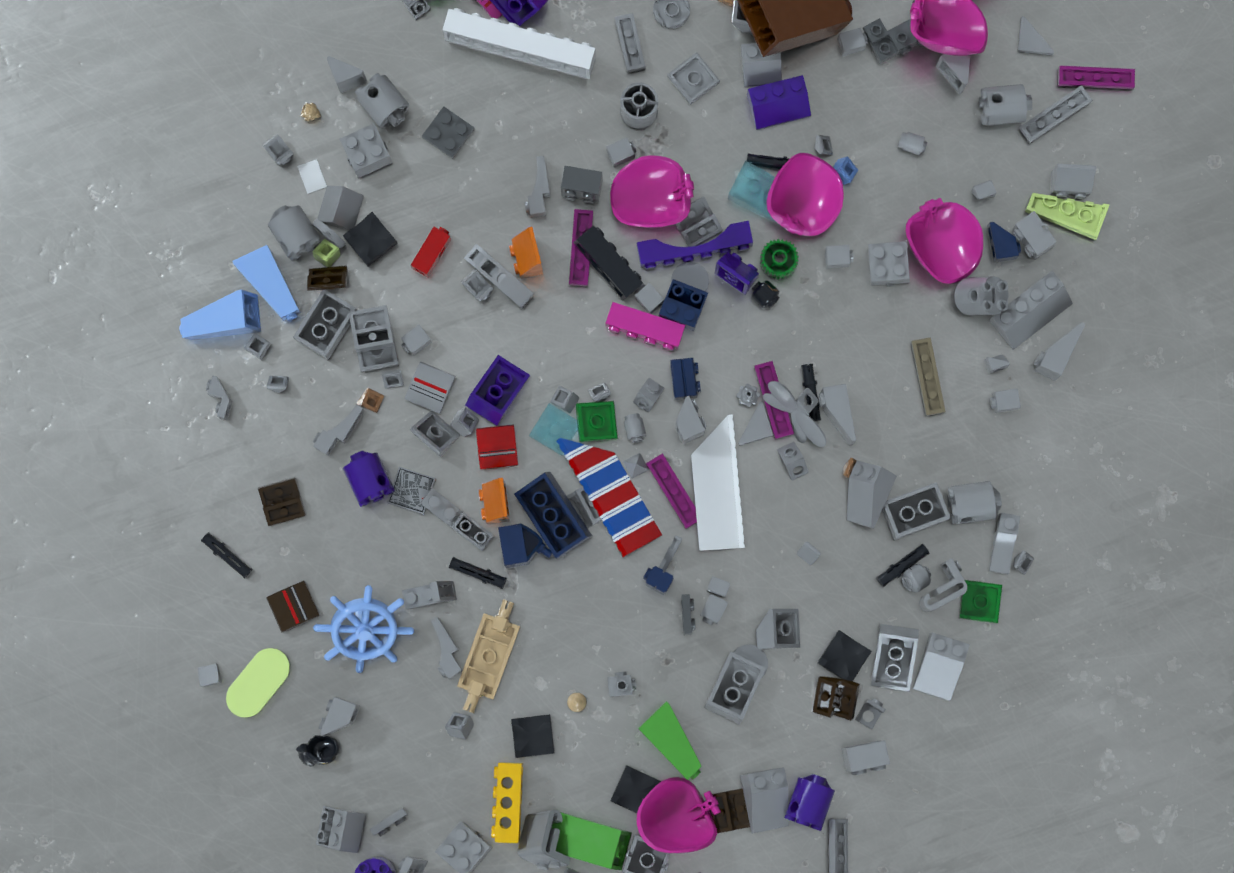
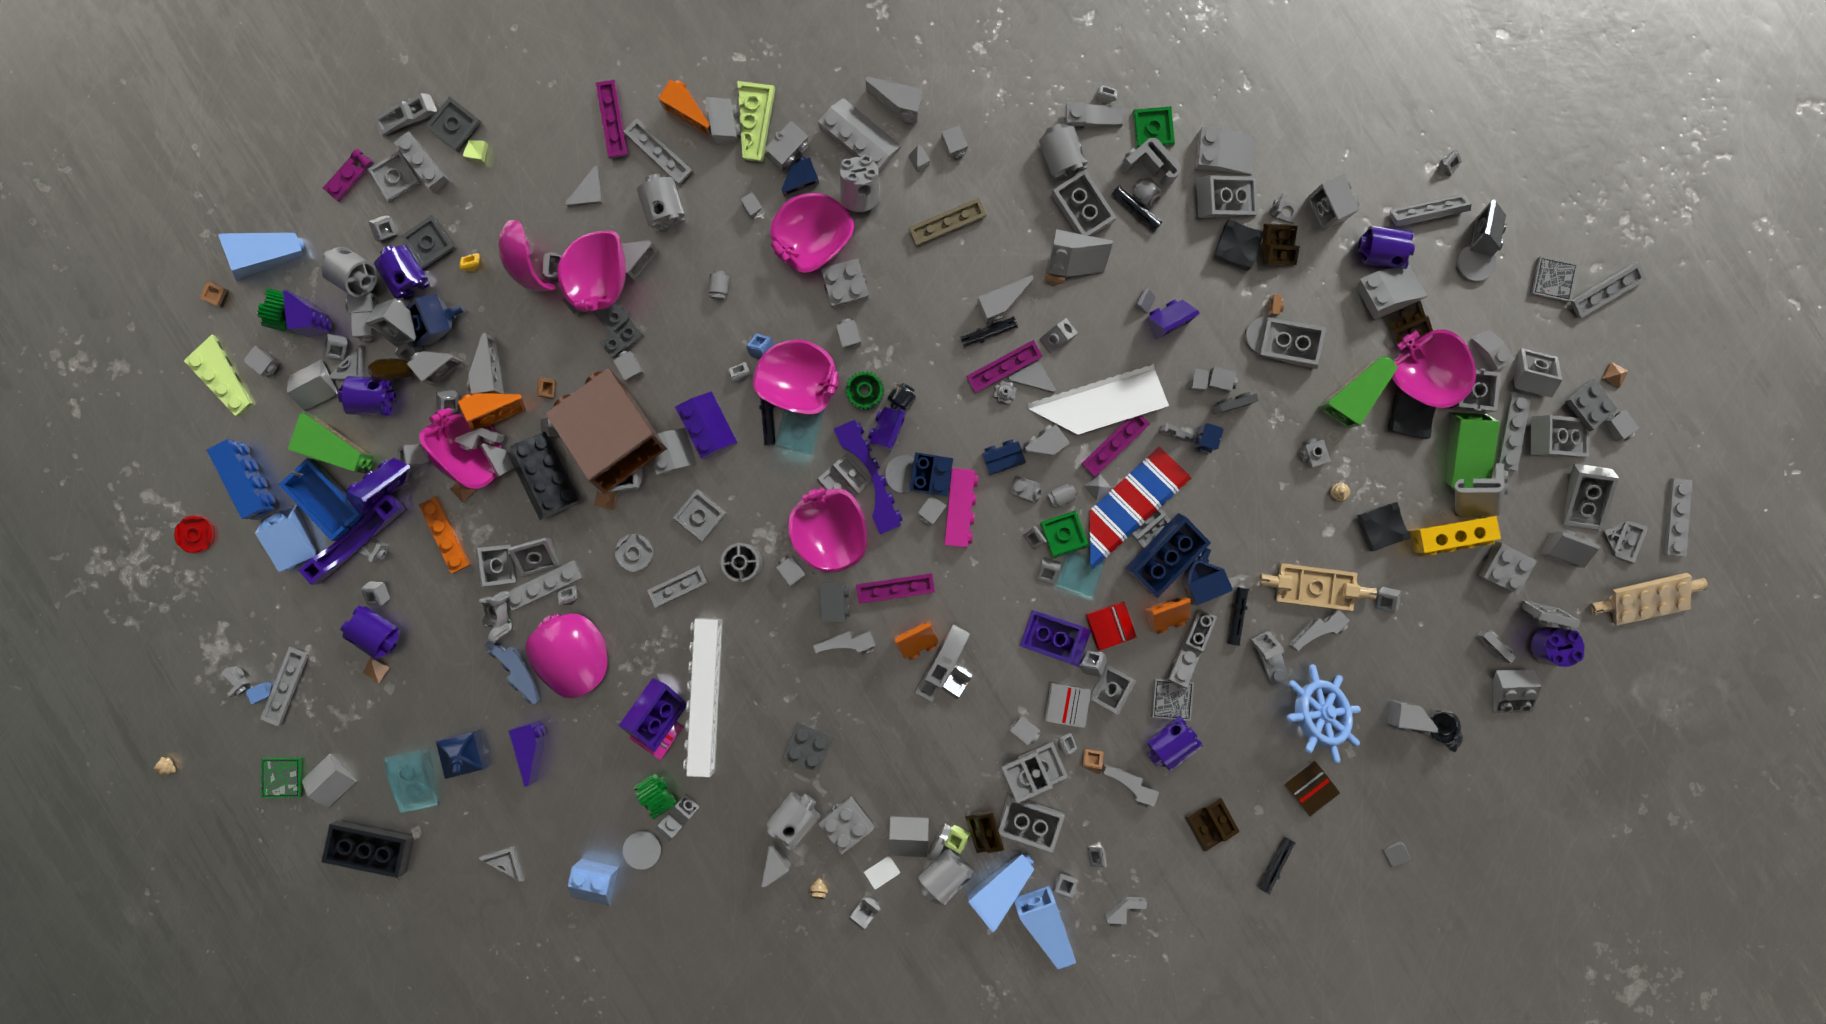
camera: 110 degrees left, 5 degrees up
yellowish green tile [226,648,290,718] -> none
black brick [343,212,397,267] -> none
red brick [411,227,451,278] -> none
black brick [573,225,643,301] -> none
light grey slope [756,609,800,649] -> none
light grey piece [763,381,826,447] -> none
none -> orange slope [658,79,713,138]
none -> dark purple slope [1146,299,1200,340]
none -> medium nougat plate [1268,294,1284,317]

